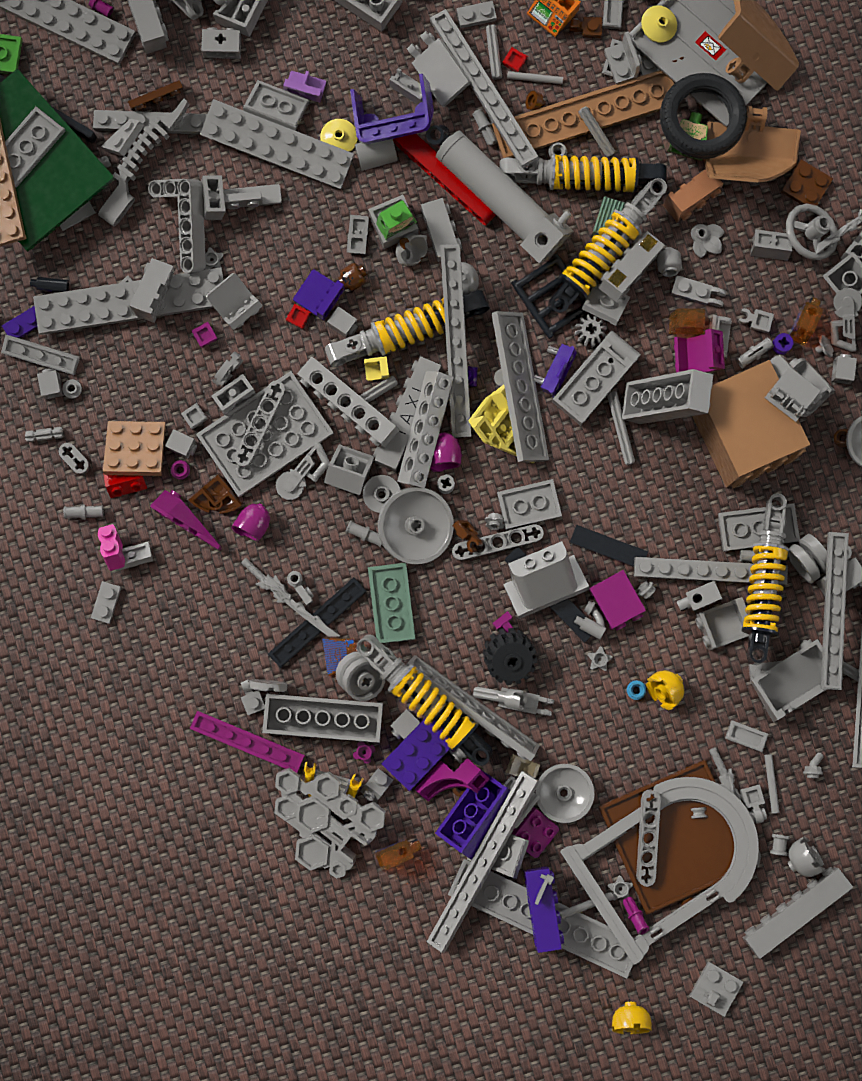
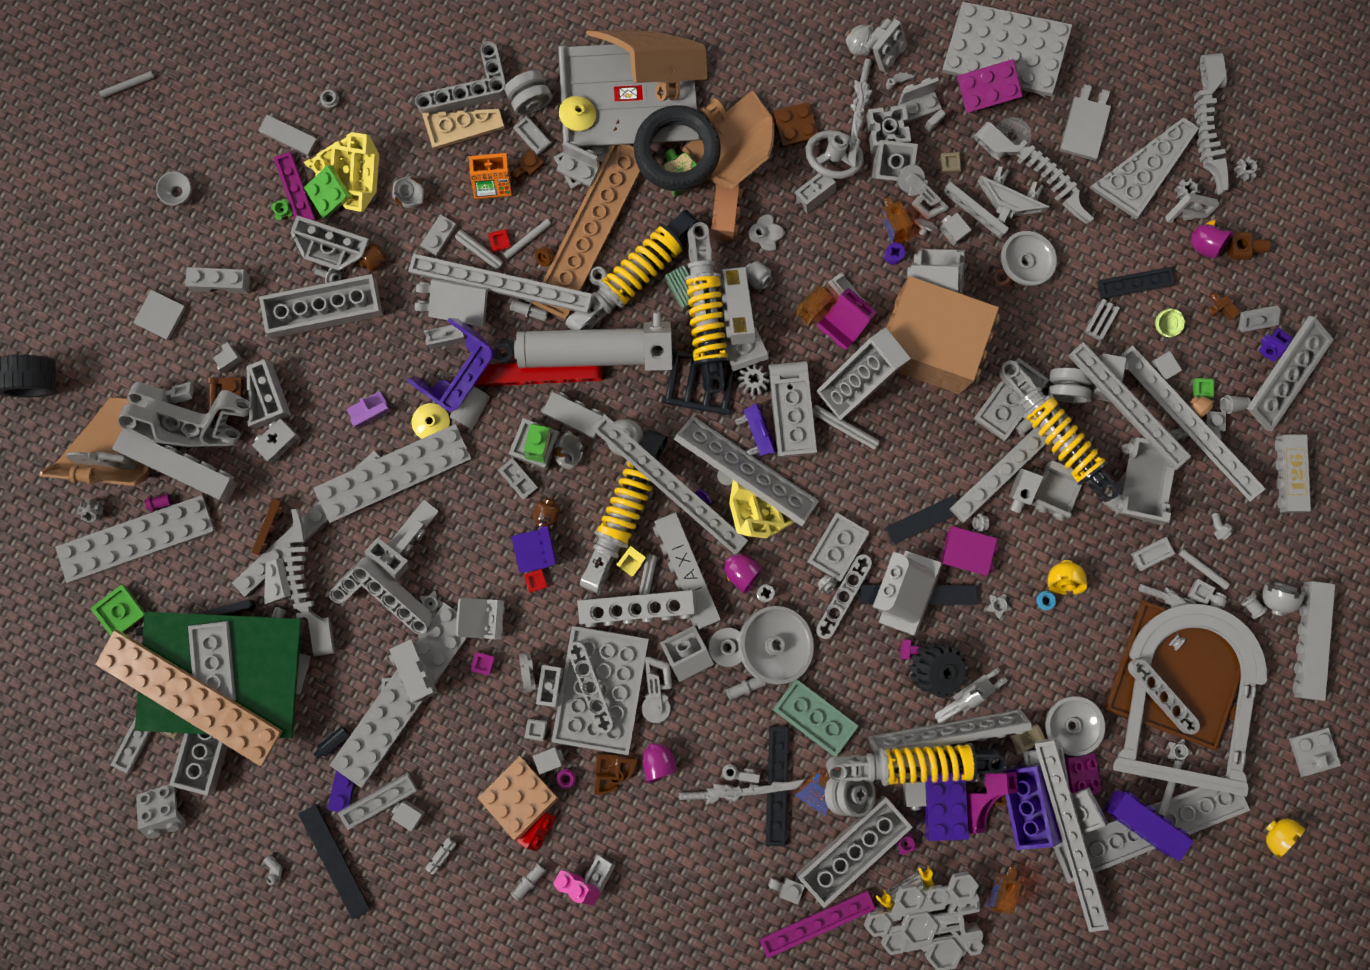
camera: 45 degrees left, 0 degrees up
light grey beam [59,443,90,475] -> none
light grey plate [62,379,82,399] -> none
light grey plate [91,581,122,624] -> none
magenta wedge [150,490,222,551] -> none
light grey tile [243,80,309,131] -> none
light grey tile [249,680,287,692] -> none
light grey brick [327,307,358,338] -> none
light grey bracket [360,768,393,803] -> none
light grey brick [397,371,454,488] -> none
reddish brown plate [452,520,483,552] -> none
light grey piece [535,874,554,905] -> none
light grey plant [574,601,606,639] -> none
light grey axle [578,106,615,157] -> none
magenta axle [623,897,650,935] -> none
light grey hinge [671,275,727,307] -> none
light grey pin [736,337,774,369] -> none
light grey plate [738,308,774,334] -> none
light grey hinge [765,367,820,422] -> none

